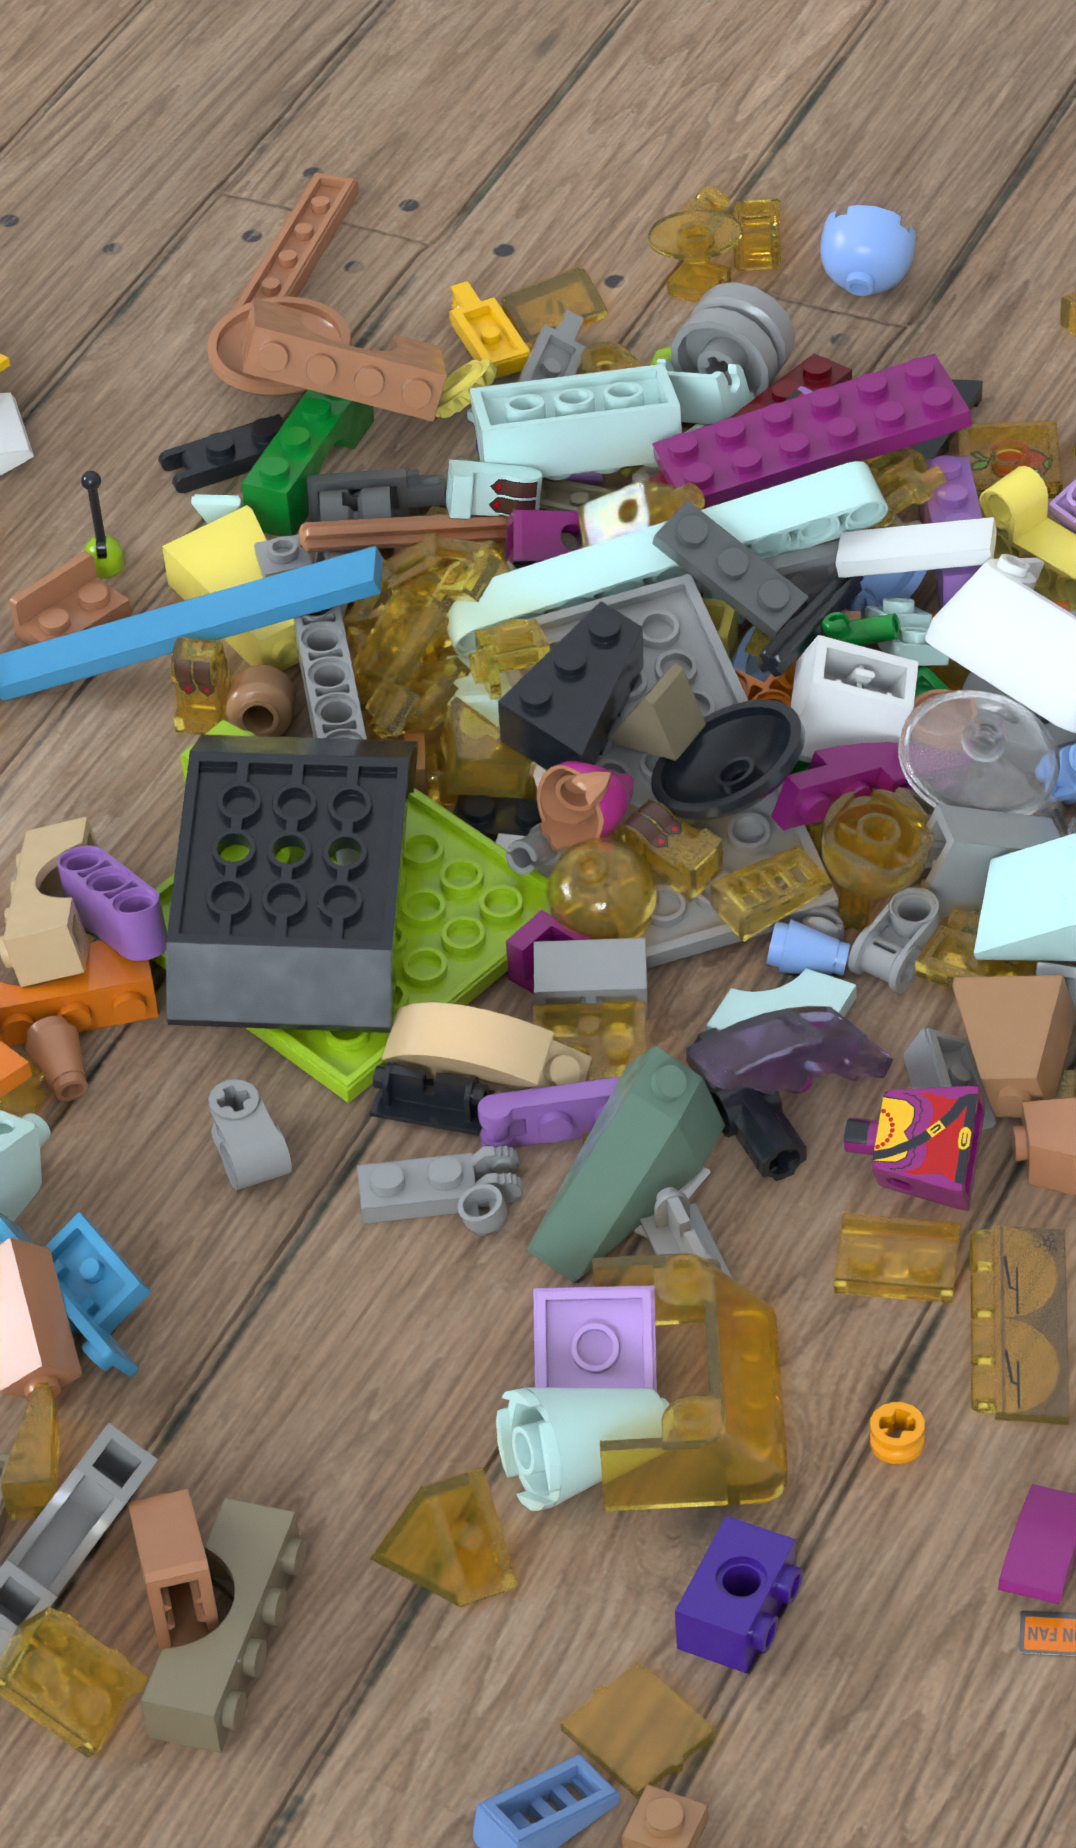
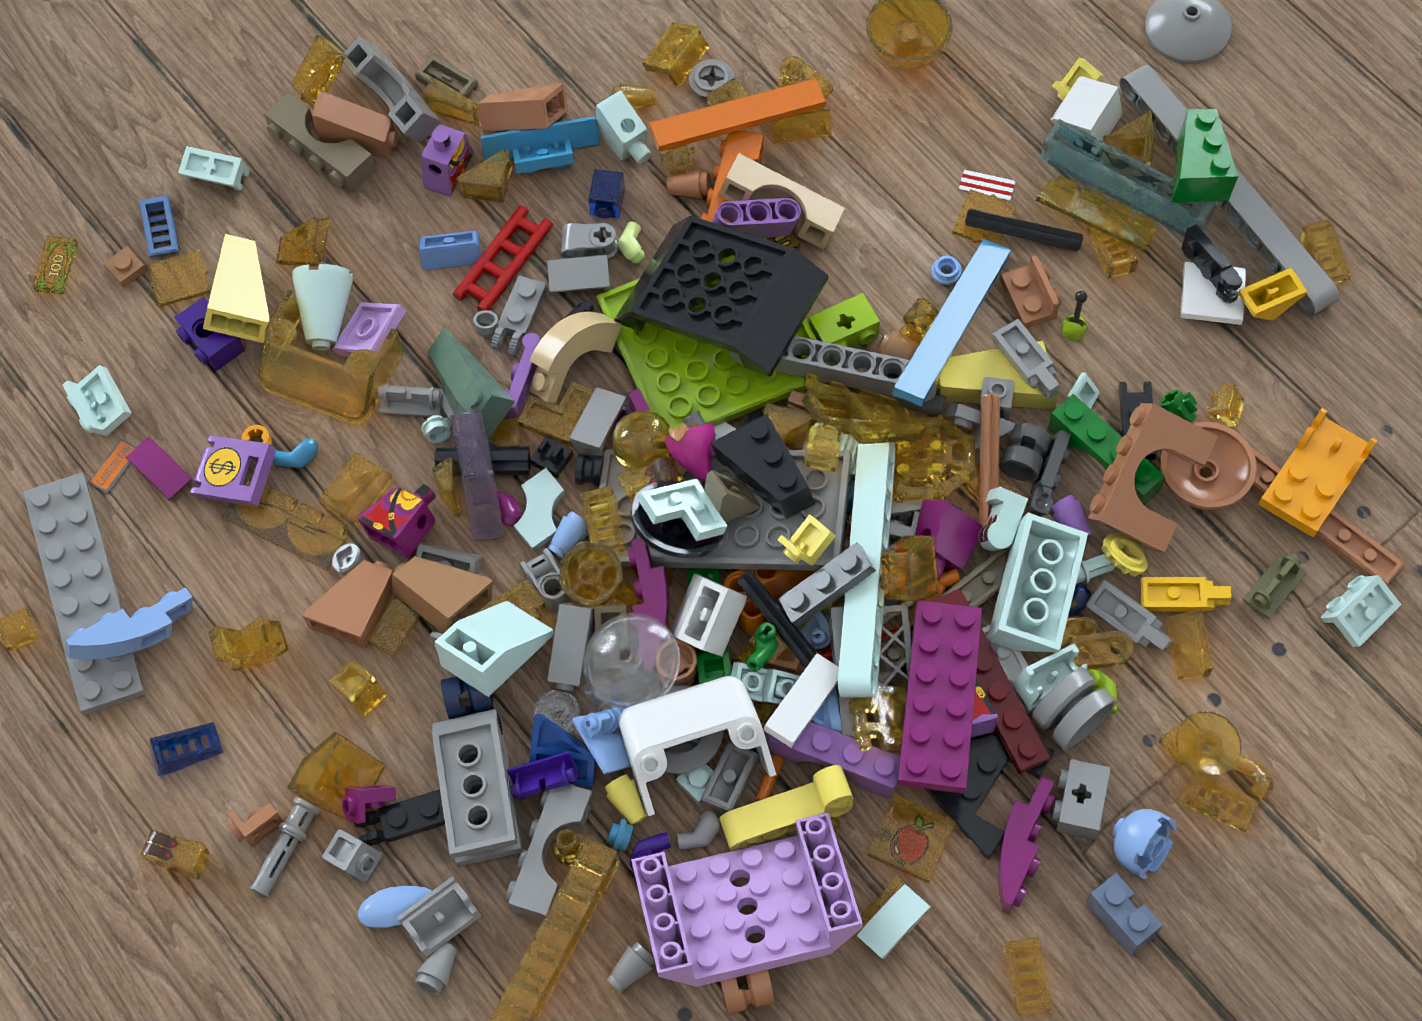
camera: 115 degrees right, 20 degrees up
none -> light aqua bracket [63,365,132,436]
none -> light aqua hinge [178,146,250,191]
none -> medium lavender container [190,435,277,507]
none -> light yellow slope [203,234,269,343]
none -> dark azure arm [274,438,318,468]
none -> light grey tile [332,543,365,576]
none -> medium blue slope [419,230,481,270]
none -> medium lavender torso [421,125,474,197]
none -> light aqua plate [421,415,451,443]
none -> clear yellow slope [432,457,461,517]
none -> red bar [453,205,554,311]
none -> clear yellow slope [457,148,512,203]
none -> black tile [530,436,574,479]
none -> light grey hinge [547,255,611,296]
none -> black wheel [575,454,604,487]
none -> clear blue brick [588,169,625,219]
none -> yellowish green arm [618,221,645,264]
none -> light aqua plate [639,479,727,541]
none -> light yellow bracket [778,514,836,566]
none -> light blue plate [931,256,962,285]
none -> light grey hinge [992,319,1060,399]
none -> magenta slope [998,777,1056,915]
none -> medium lavender cone [1051,495,1093,538]
none -> light grey brick [1052,759,1111,840]
none -> sand blue brick [1086,873,1163,956]
none -> green gear [1160,390,1198,423]
none -> clear yellow tile [1205,383,1245,426]
none -> olive hinge [1243,553,1307,619]
none -> light orange hinge [1258,408,1378,538]
none -> light aqua bracket [1320,575,1402,647]

